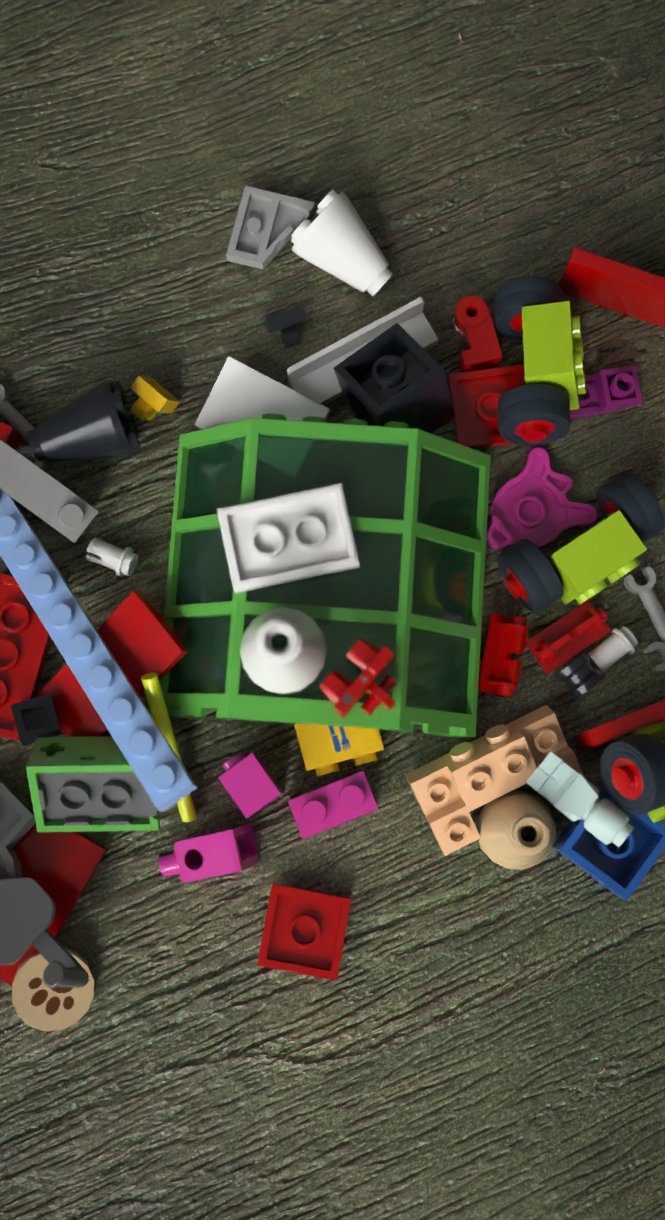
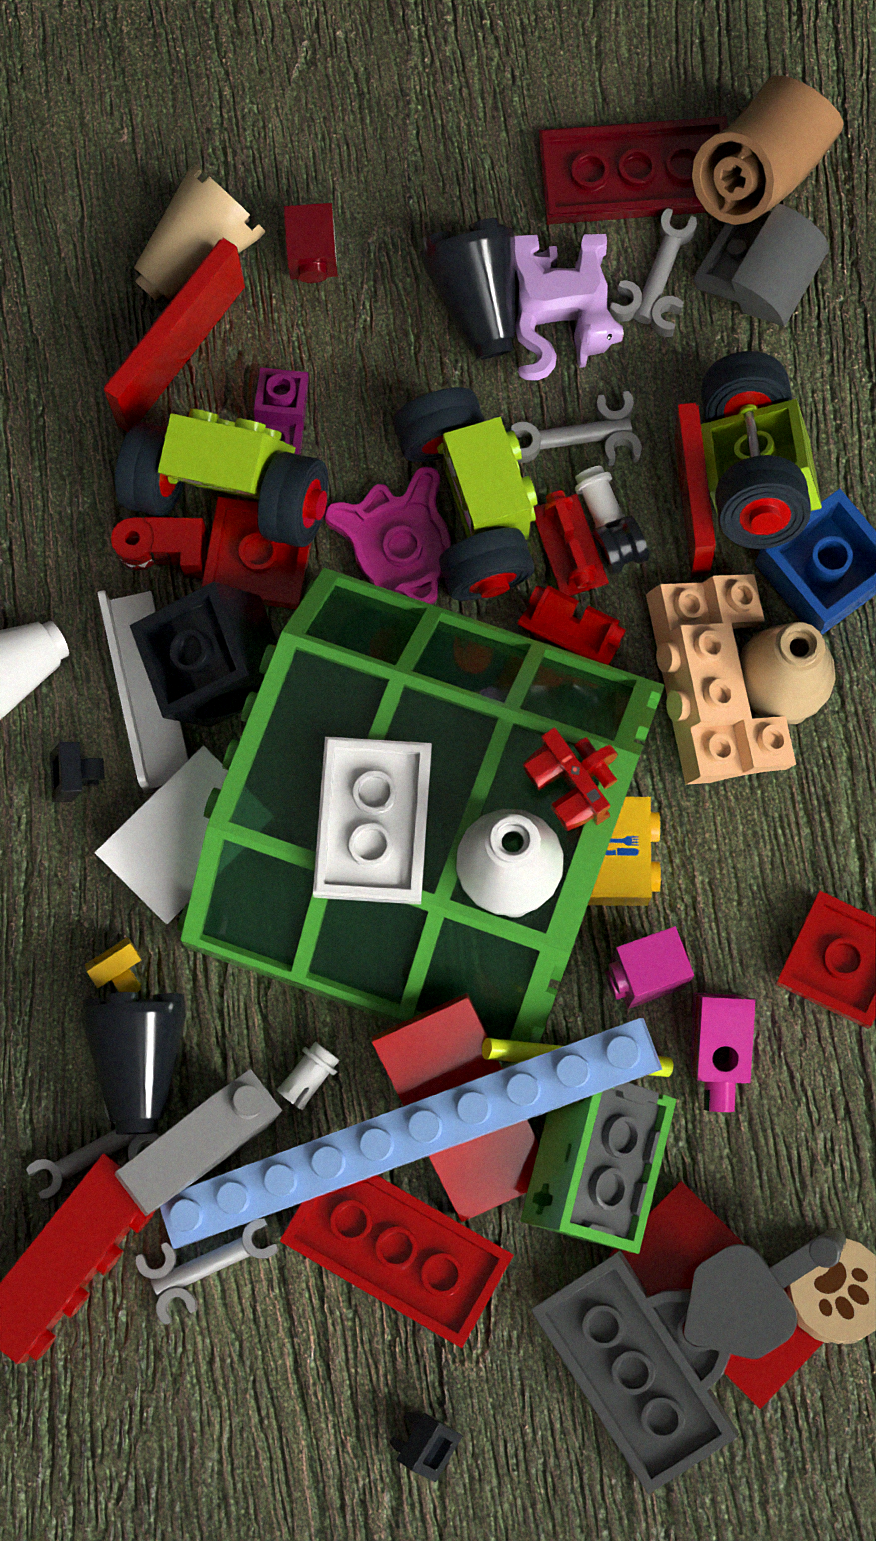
camera: 75 degrees left, 5 degrees down
black tile [11,693,62,746] -> none
dark pink brick [288,771,378,839] -> none
light aqua piece [526,751,634,847] -> none

